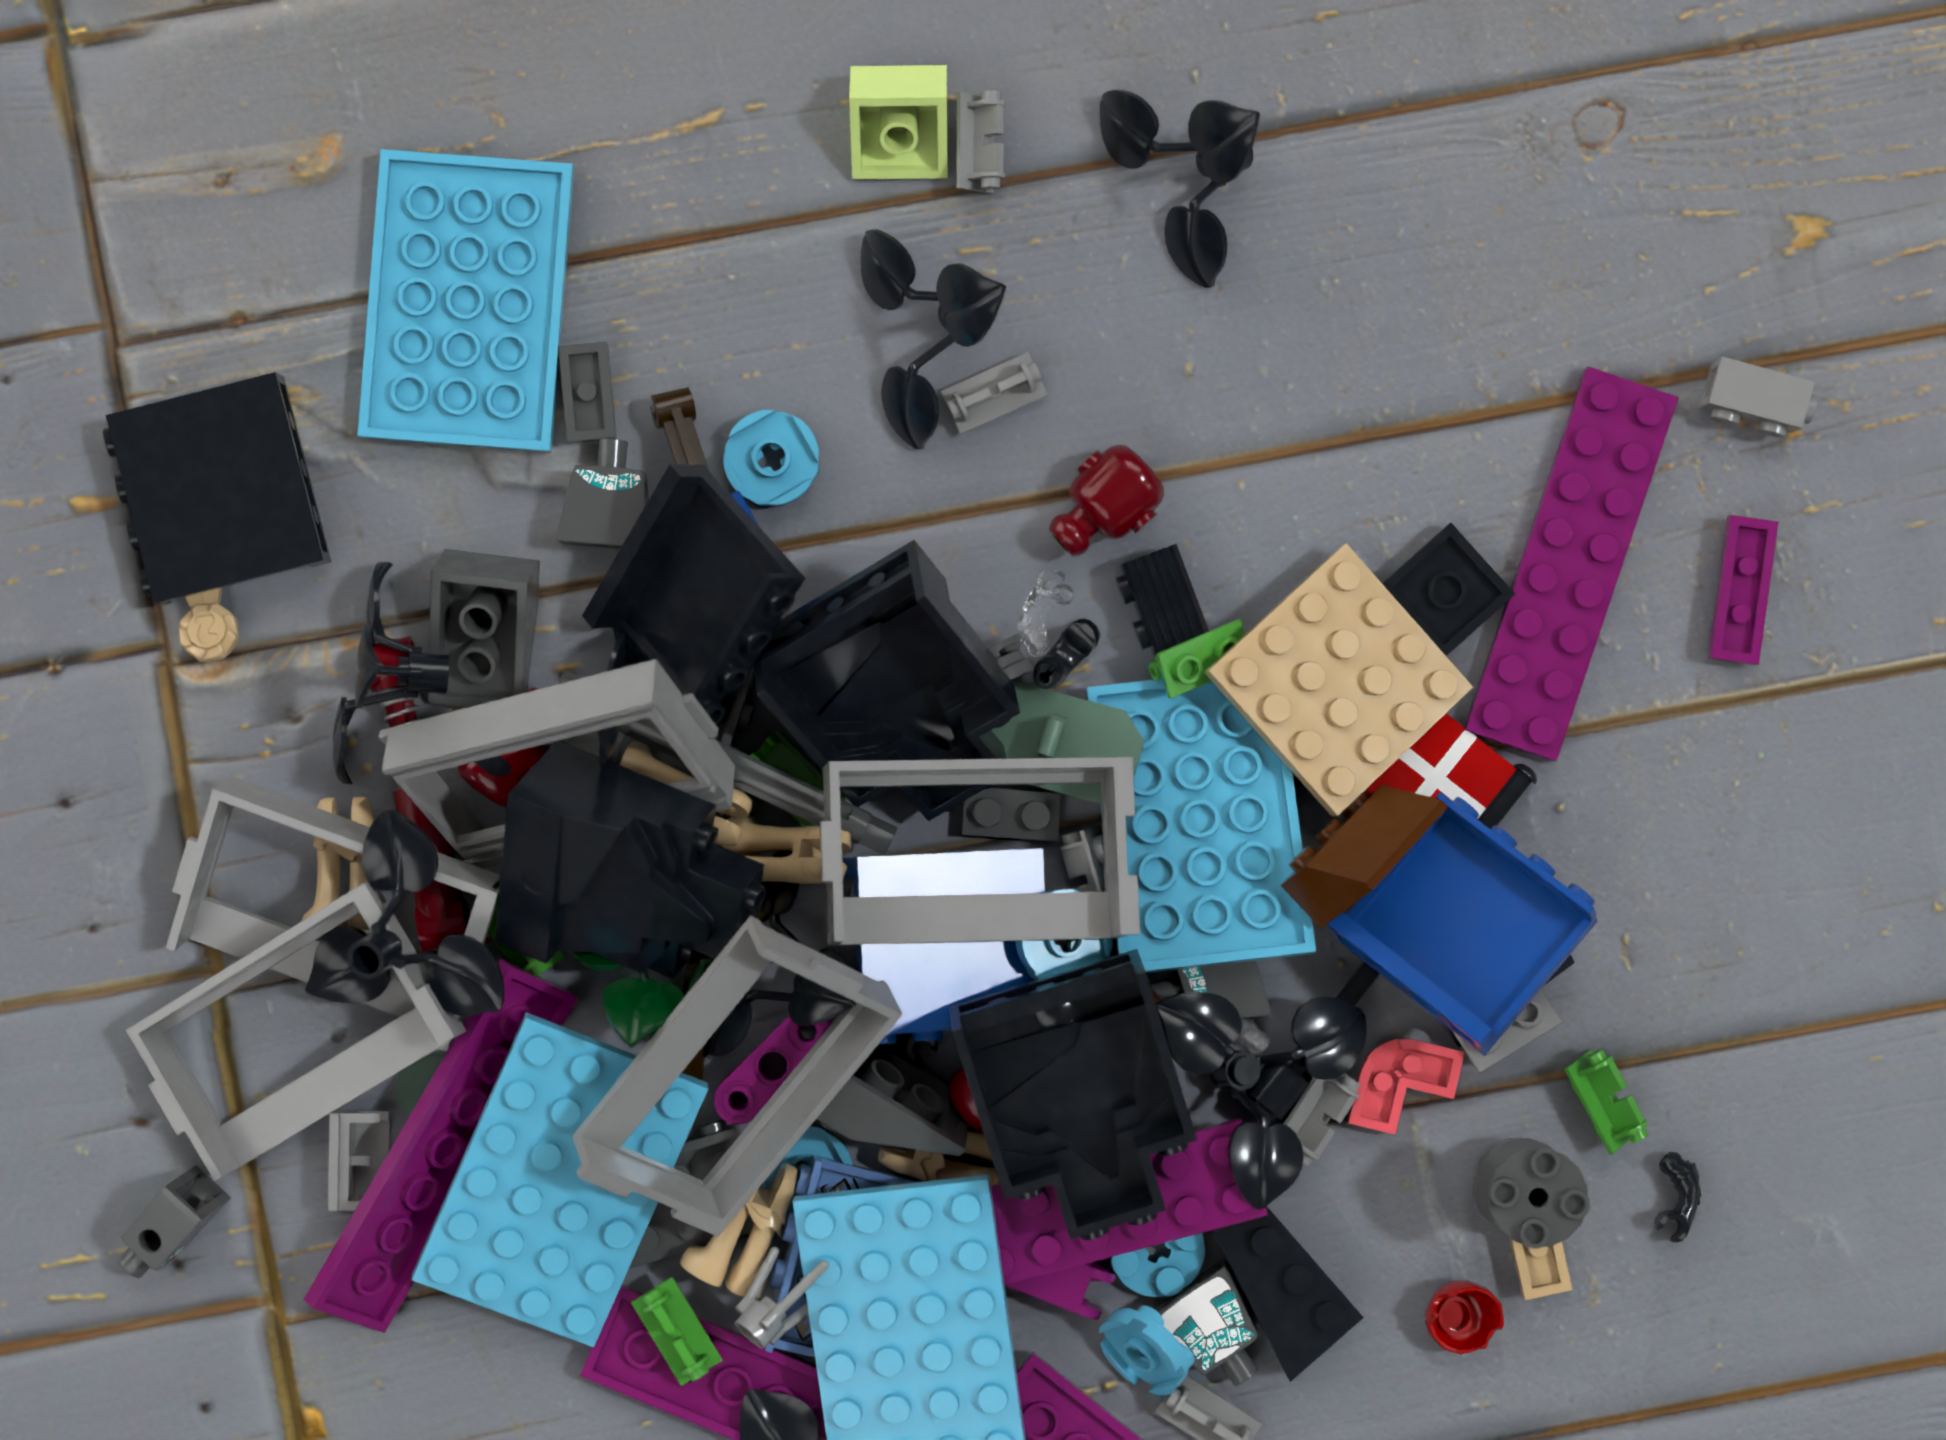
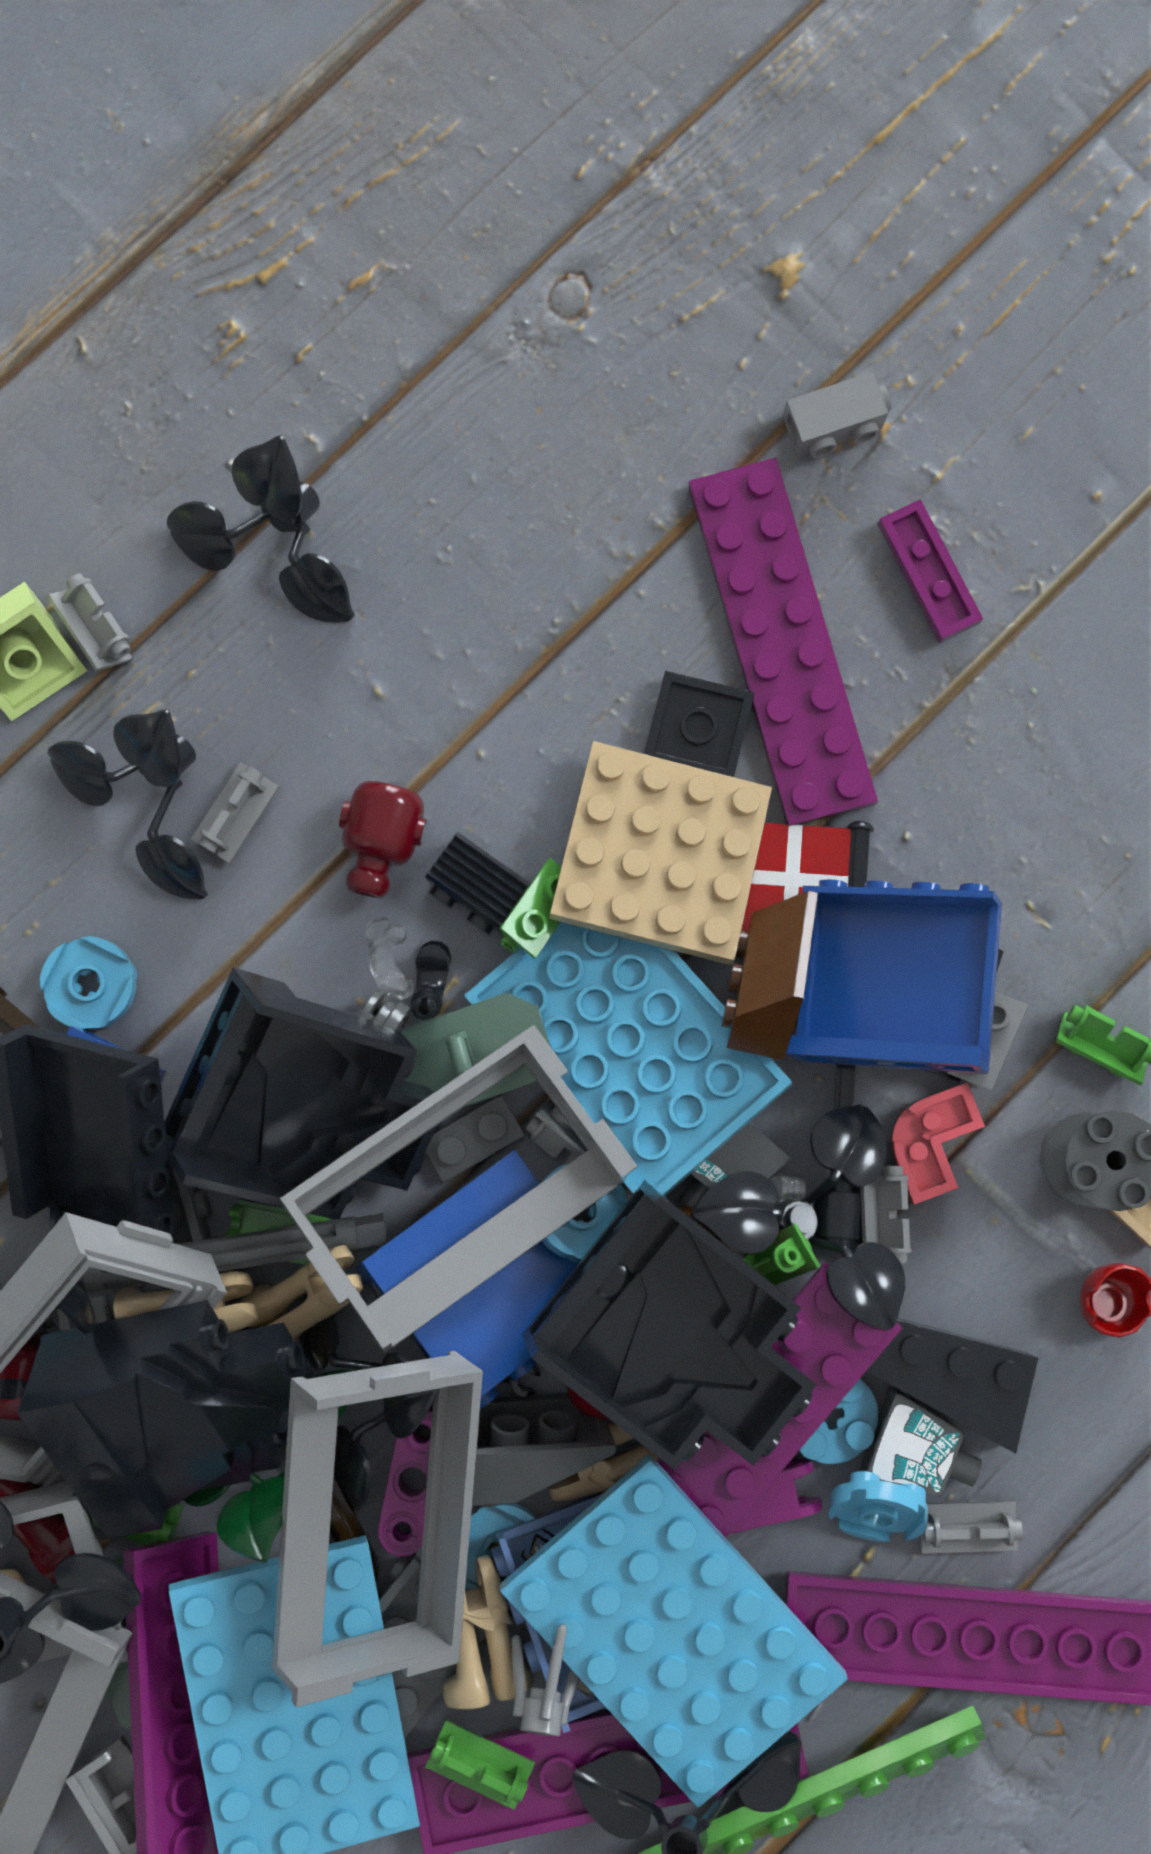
camera: 25 degrees left, 5 degrees down
none -> bright green hinge [743,1223,821,1285]

